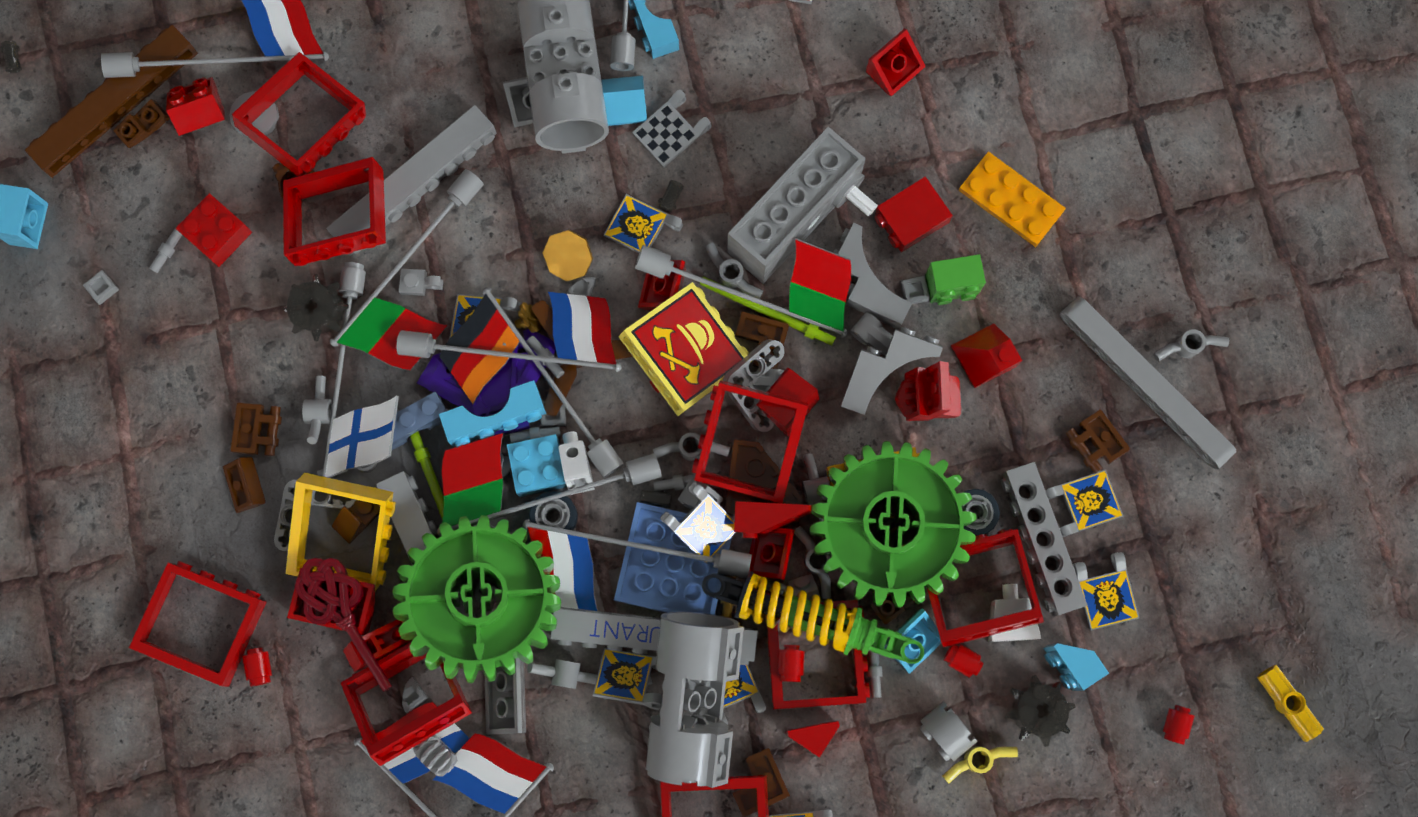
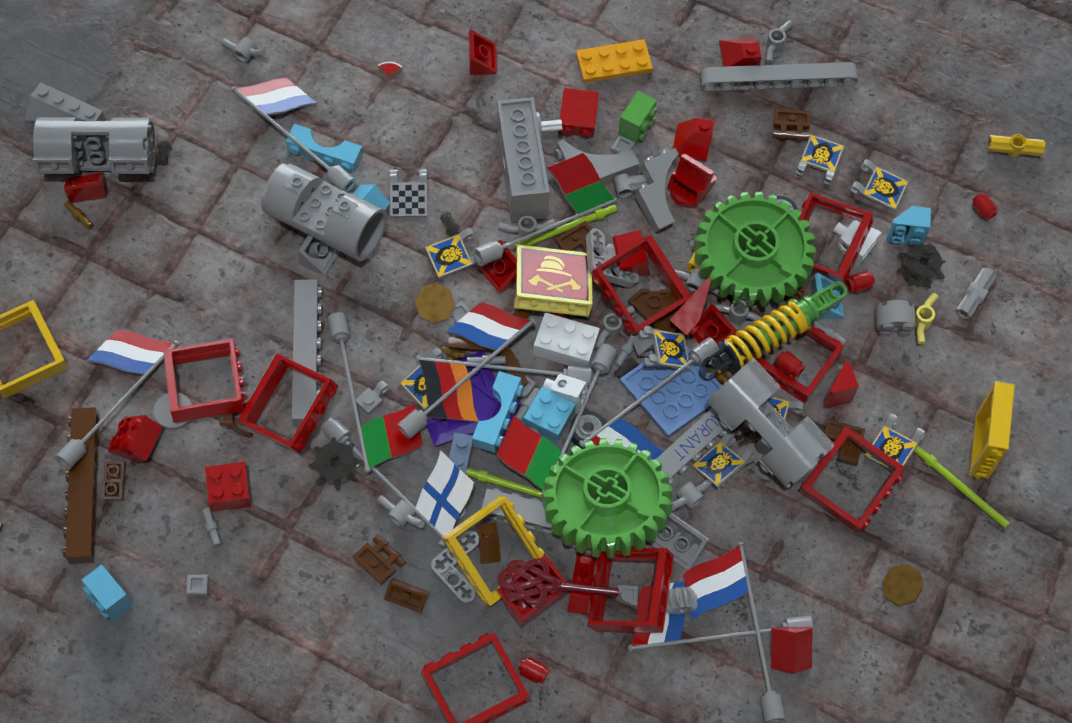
camera: 55 degrees left, 15 degrees down
light grey brick [1001,462,1088,617] -> none
none -> white brick [533,313,600,367]
none -> red slope [719,38,762,67]
none -> light grey piece [955,268,997,320]

